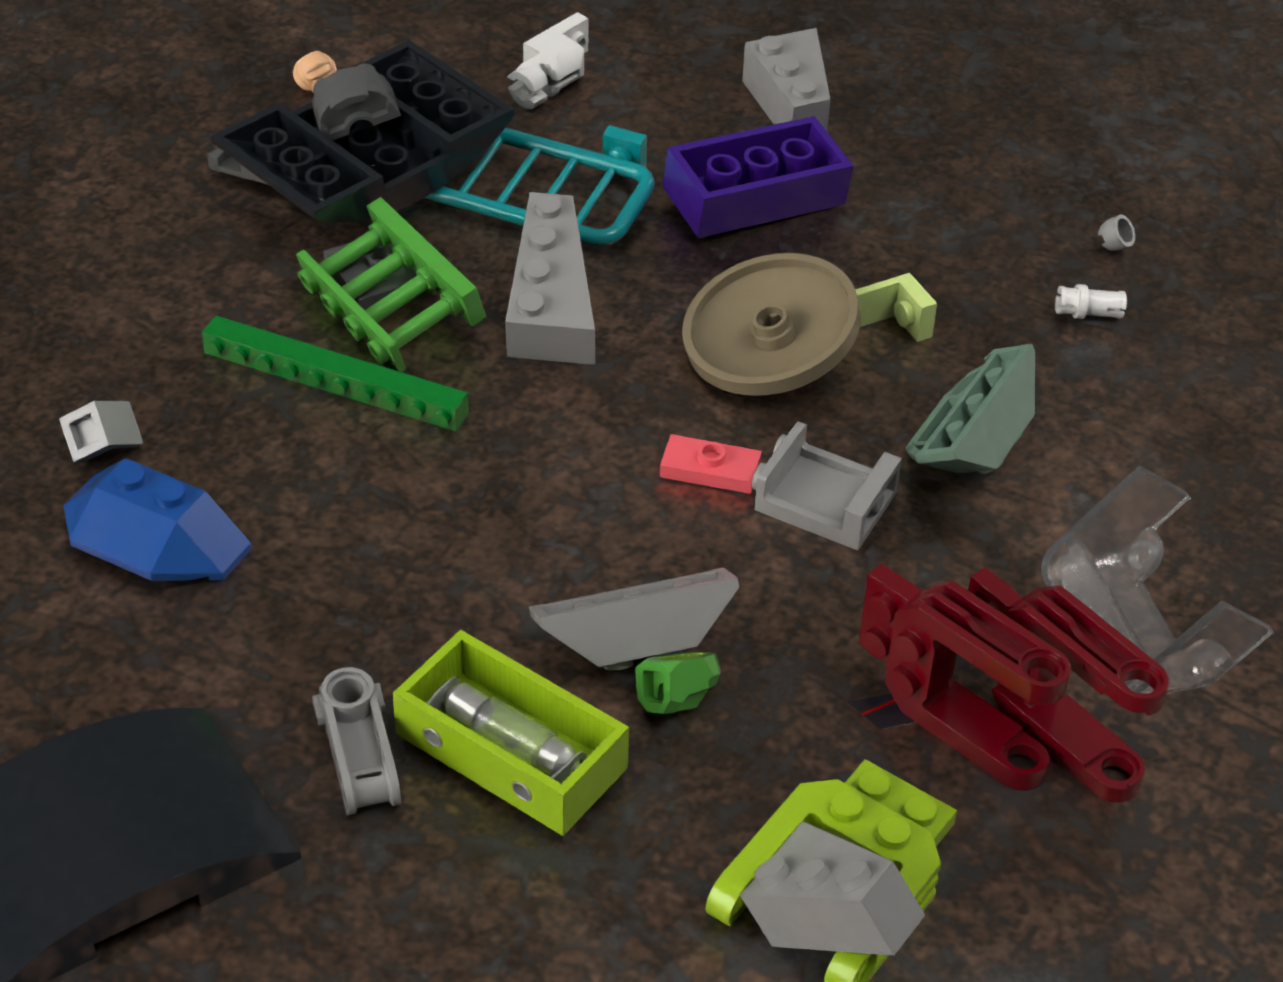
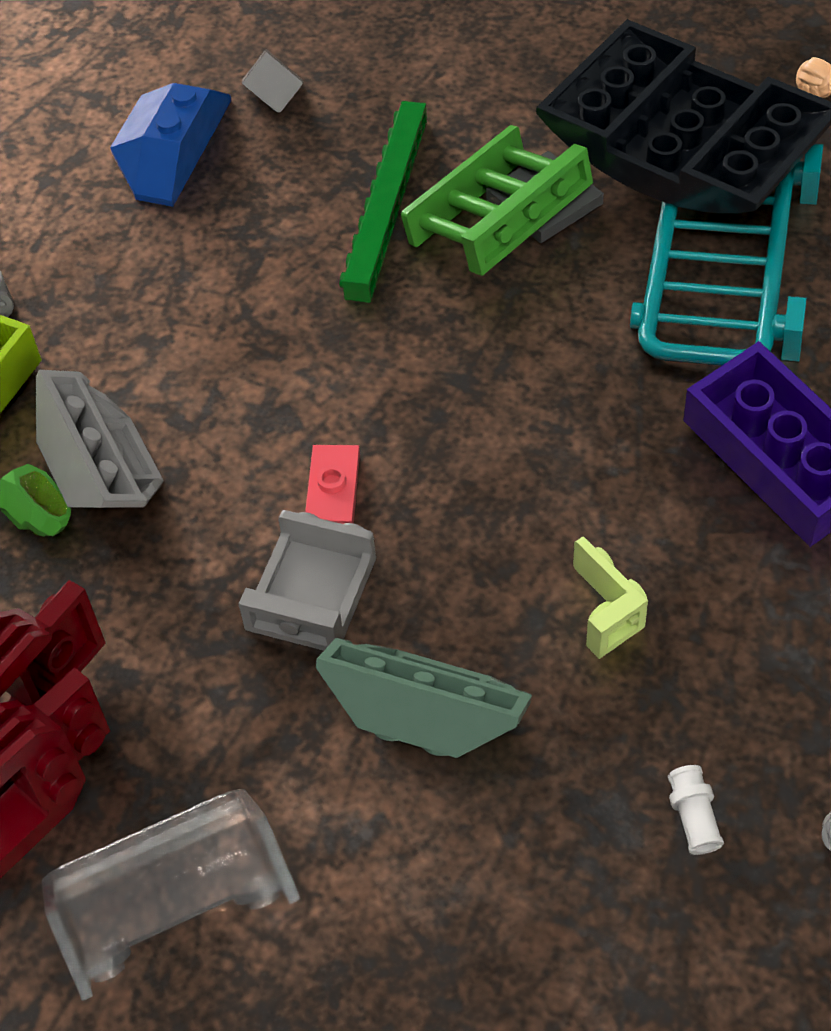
camera: 85 degrees right, 10 degrees up
dark grey cylinder [312,63,401,141] -> none
light grey wedge [505,192,596,365] -> none
dark tan dish [682,253,861,396] -> none

